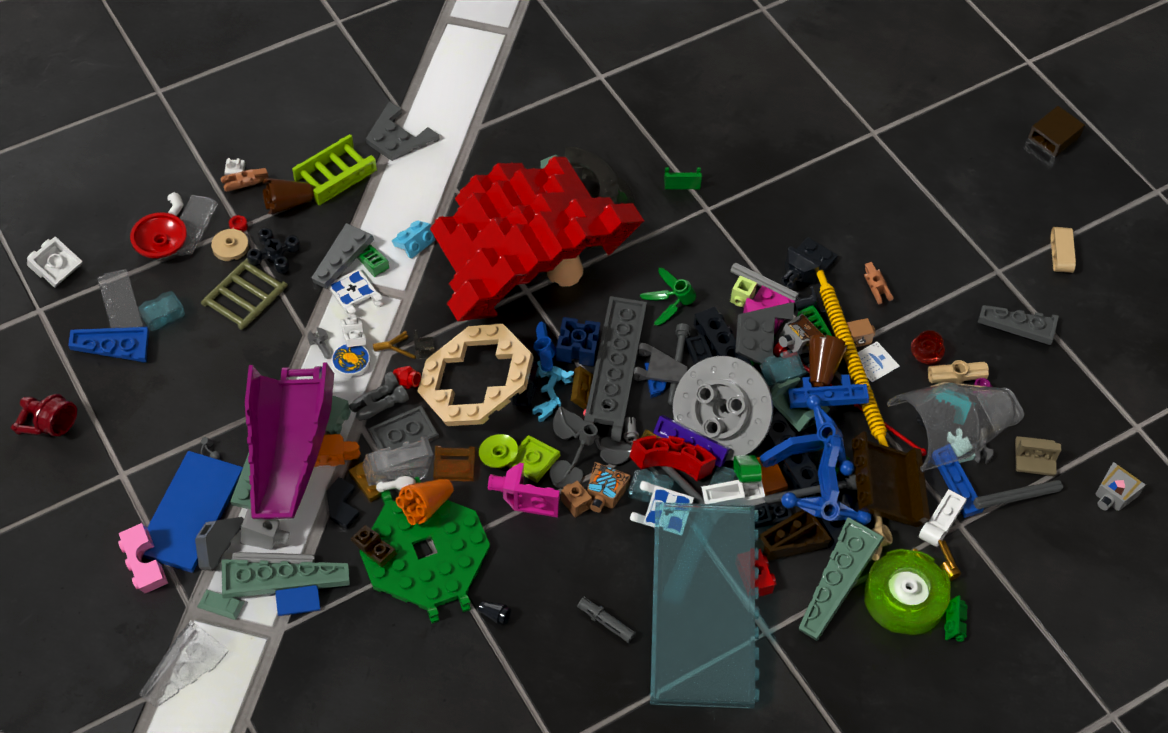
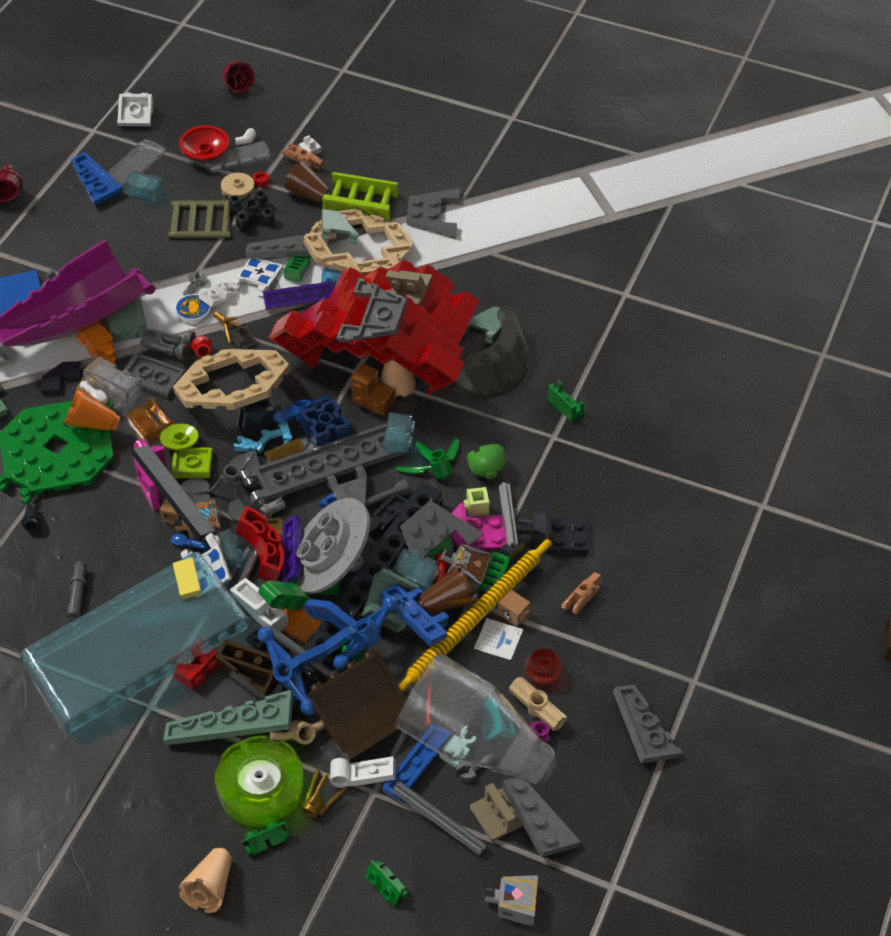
camera: 55 degrees right, 5 degrees down
dark brown slope [351,525,397,568] -> none
tan beam [1051,227,1076,273] -> none
none -> tile [131,445,215,540]
none -> blue piece [171,533,210,550]
none -> light yellow tile [173,557,202,600]
none -> light nougat cone [179,848,232,913]
none -> dark red cylinder [222,60,255,94]
none -> dark purple plate [262,281,334,310]
none -> tan plate [303,209,413,277]
none -> sand green flag [322,209,358,244]
none -> dark grey wing [337,278,408,343]
none -> dark orange brick [351,364,395,416]
none -> green hinge [365,860,409,907]
none -> clear light blue brick [384,413,415,453]
none -> dark tan bracket [386,271,433,305]
none -> bright green cylinder [466,444,506,479]
none -> dark grey wing [501,776,581,857]

